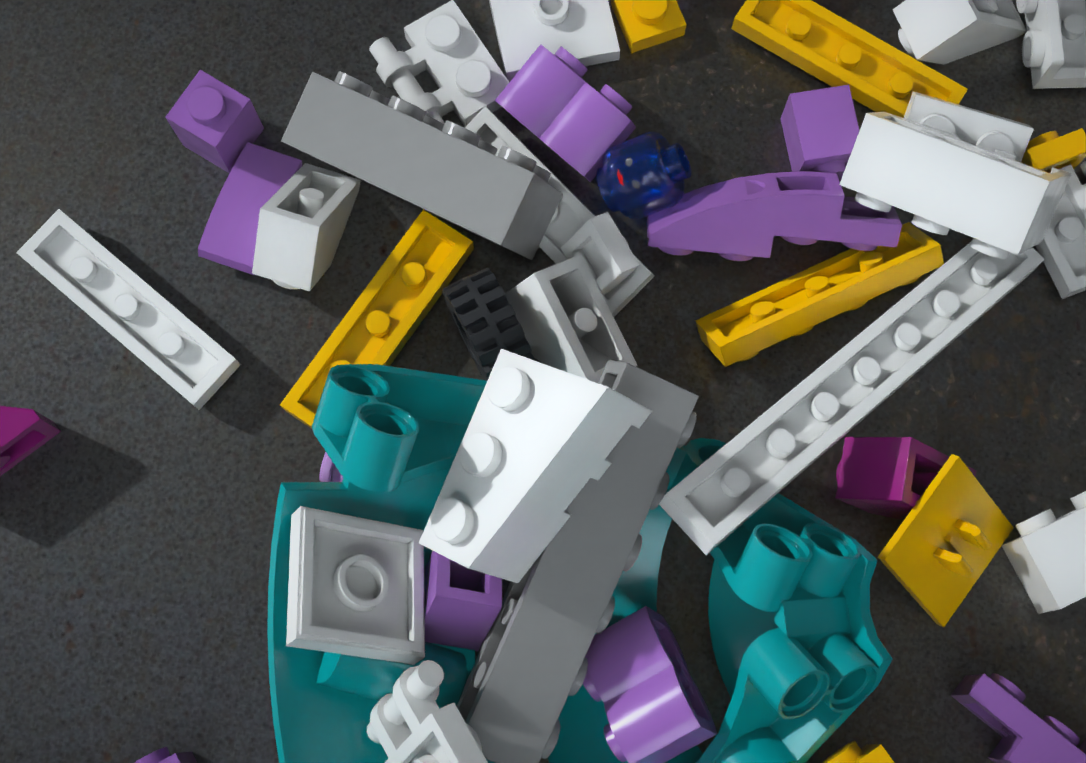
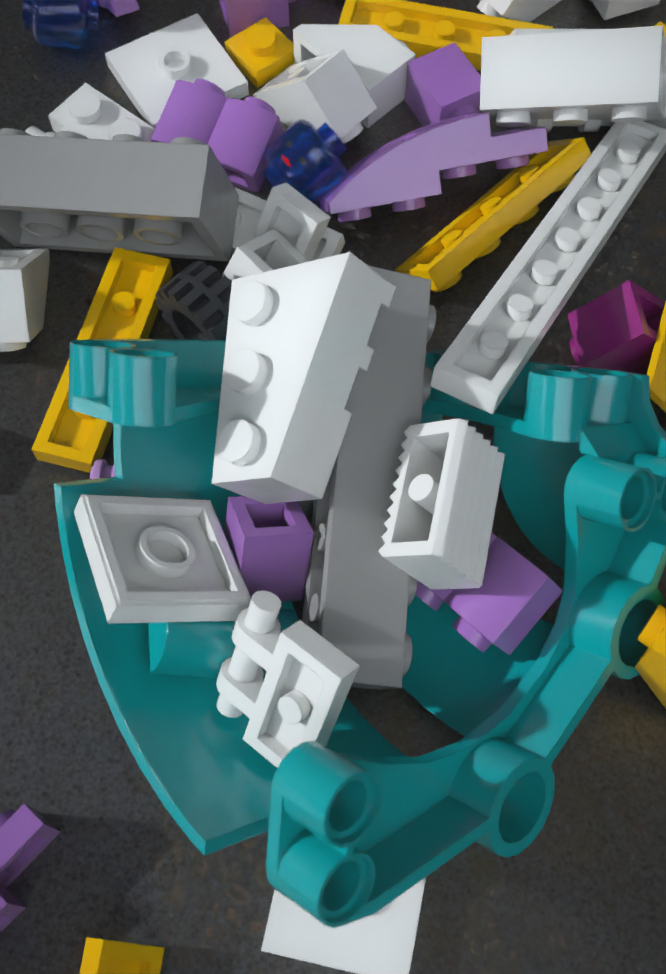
camera: 20 degrees left, 10 degrees down
none -> white slope [253,48,377,146]
none -> white slope [293,24,416,128]
none -> white brick [378,418,505,590]

